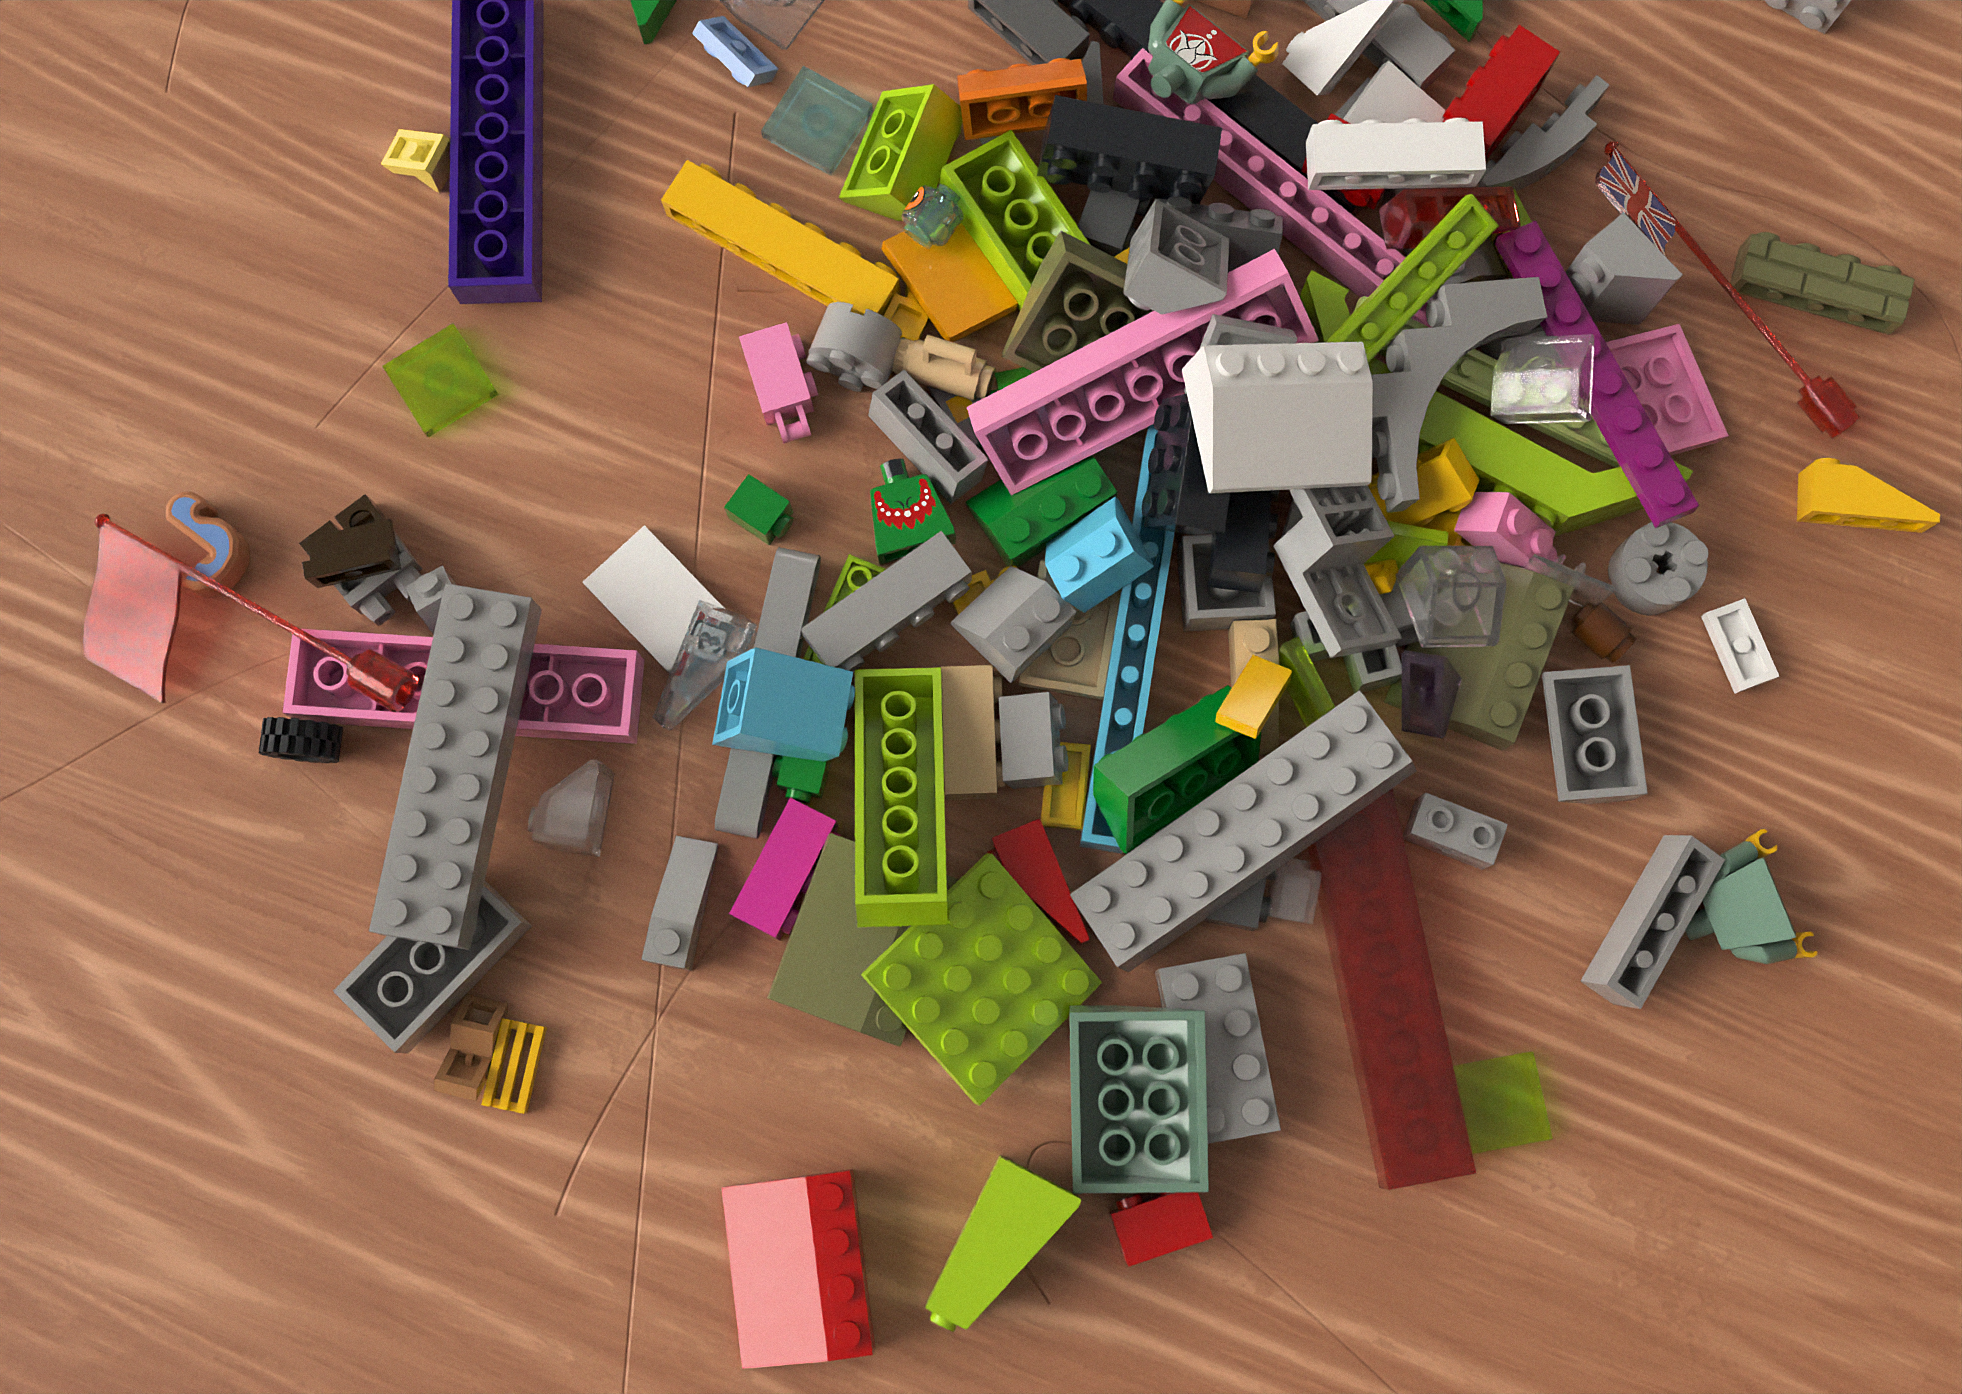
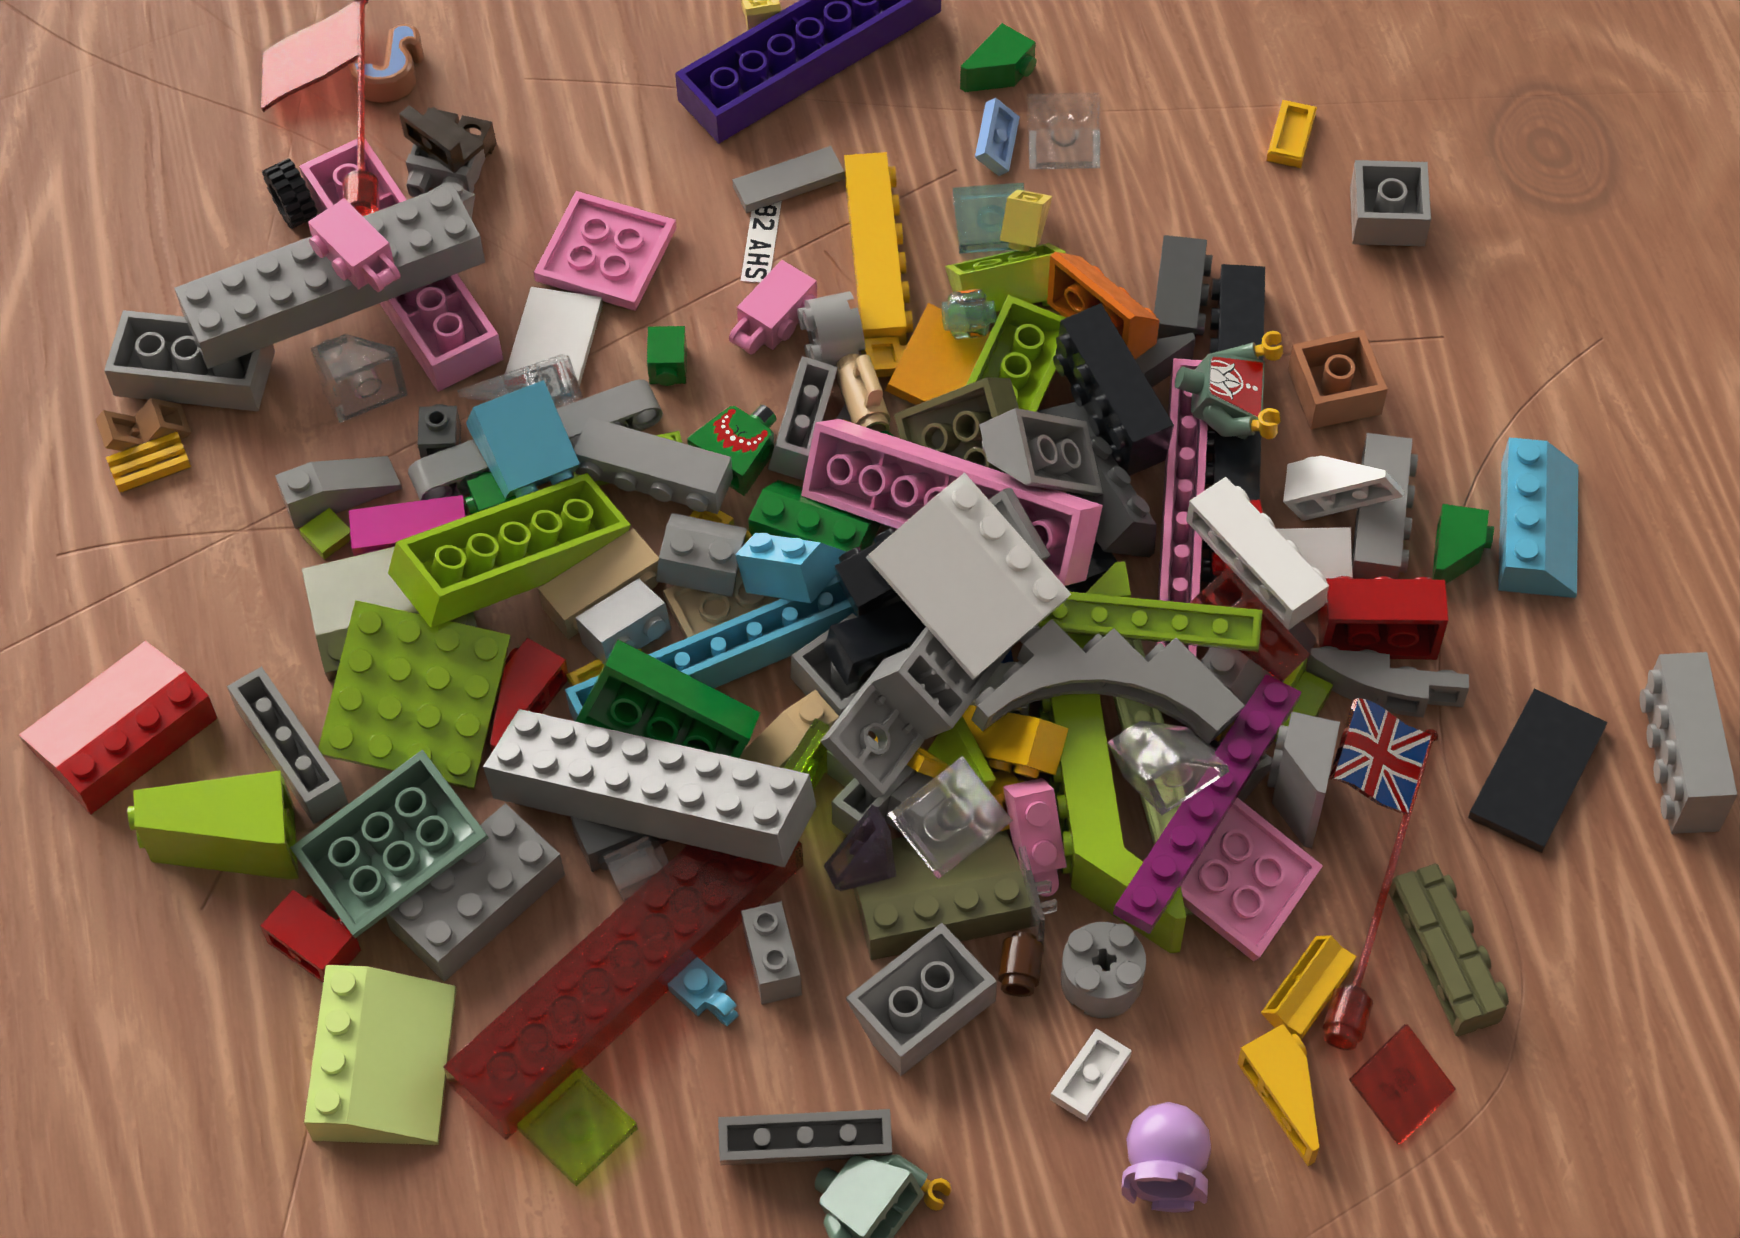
camera: 55 degrees right, 20 degrees down
clear neon green tile [382,323,499,437] -> none
yellow tile [1215,655,1293,739] -> none
none -> light grey brick [227,666,348,824]
none -> lime tile [299,507,351,560]
none -> yellowish green slope [304,965,456,1145]
none -> bright pink brick [308,198,401,292]
none -> dark grey brick [417,404,461,458]
none -> bright pink plate [534,191,676,311]
none -> medium azure plate [668,957,739,1026]
none -> light grey tile [732,146,845,213]
none -> white sticker [740,201,782,283]
none -> light yellow slope [1000,189,1052,251]
none -> lavender tile [1121,1102,1211,1213]
none -> yellow piece [1261,935,1357,1040]
none -> clear red piece [1349,1024,1456,1145]
none -> black tile [1468,688,1608,853]

